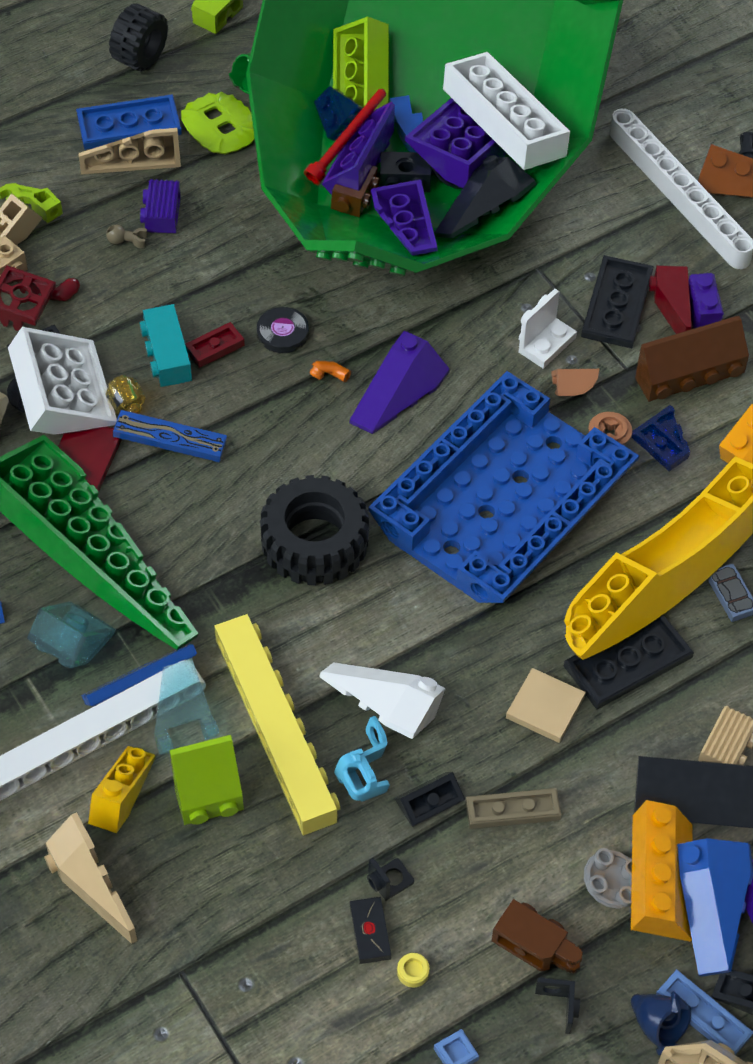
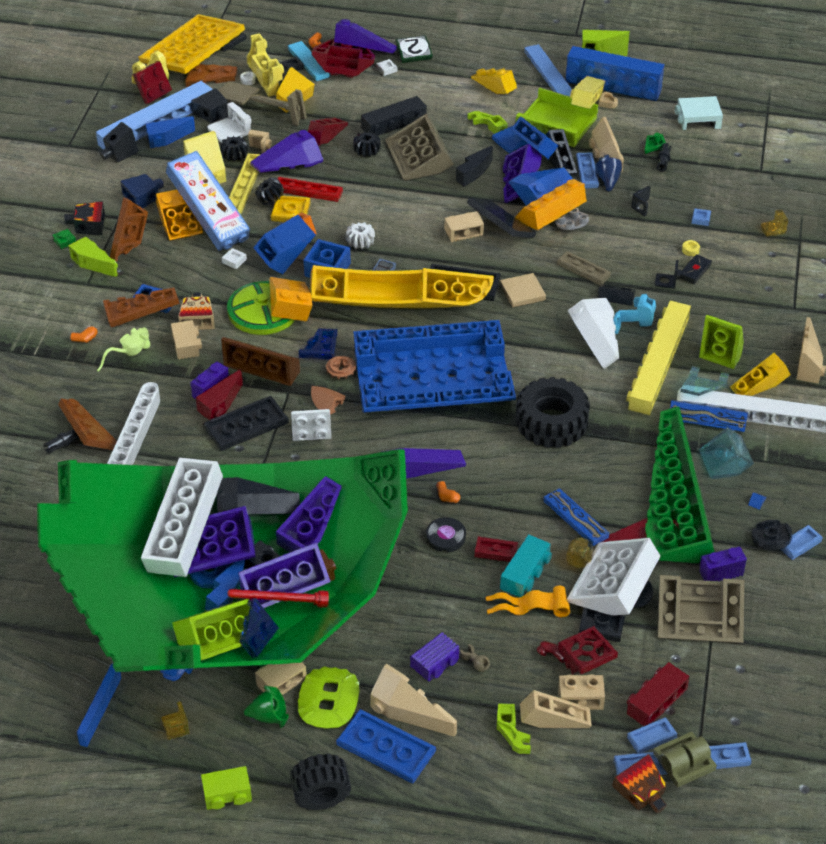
camera: 135 degrees left, 10 degrees down
reddish brown hinge [491,899,583,973] -> none
none -> light orange flag [486,585,570,618]

